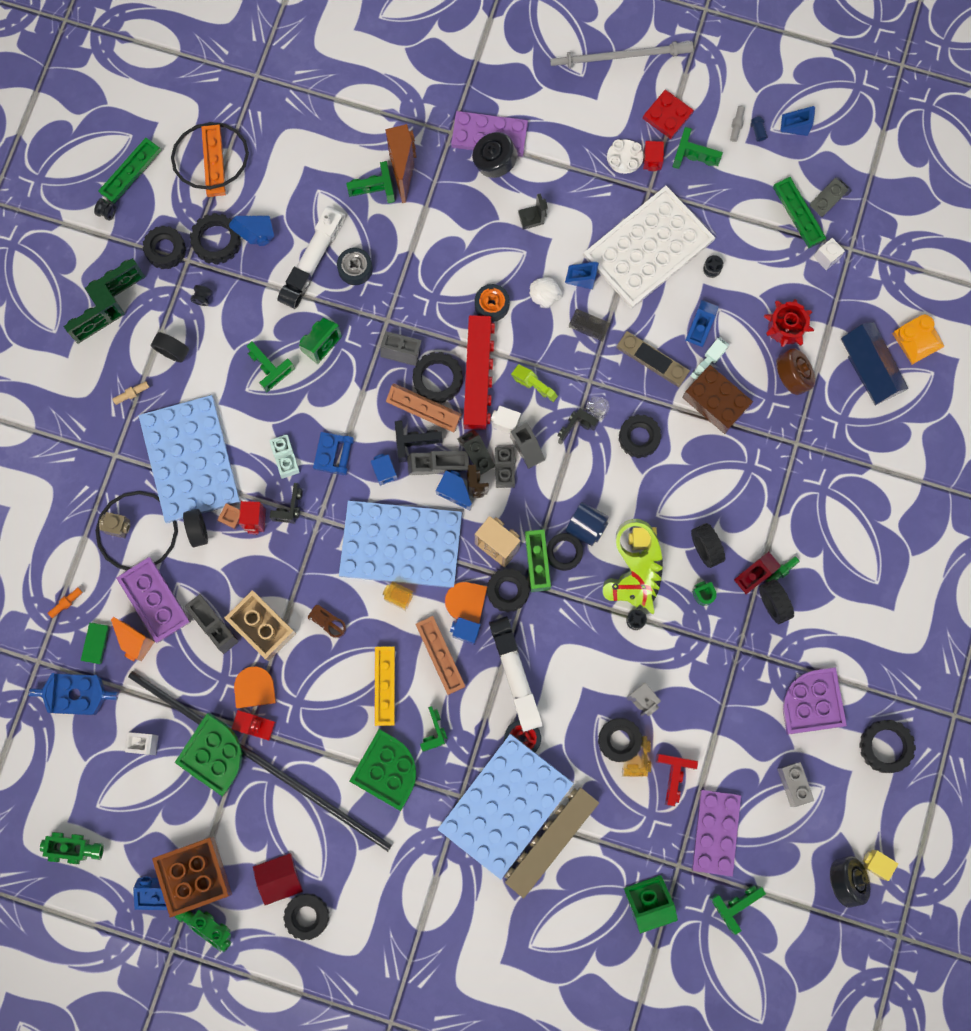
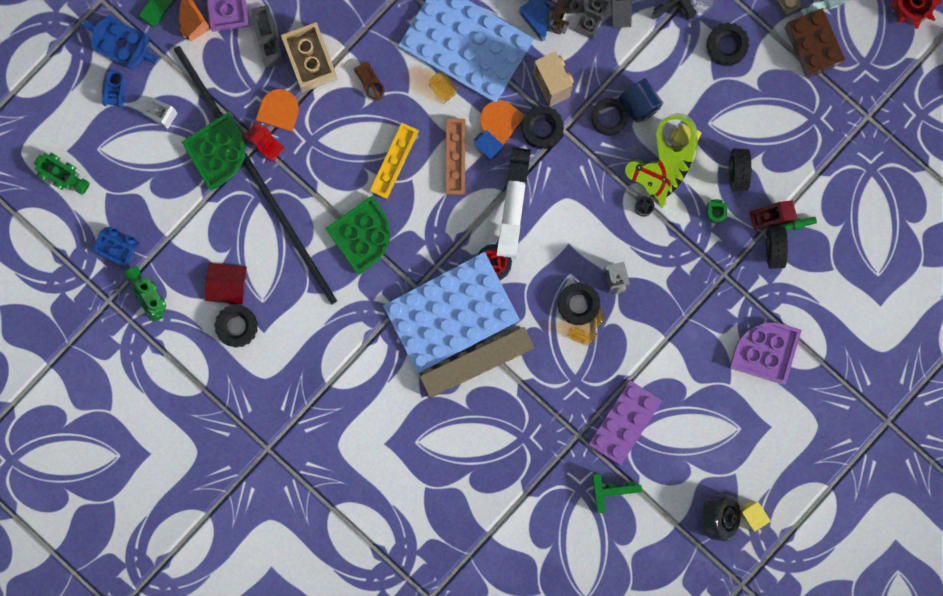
camera: 25 degrees right, 5 degrees up
dark orange slope [152,837,232,918] -> none
green bracket [420,706,448,752] -> none
bright green brick [524,530,551,592] -> none
green slope [624,875,678,934] -> none
red bracket [656,754,698,806] -> none
reddish brown wheel [776,348,815,395] -> none
light grey hinge [777,762,814,807] -> none
black tyre [859,720,916,773] -> none
none -> blue piece [102,70,126,108]

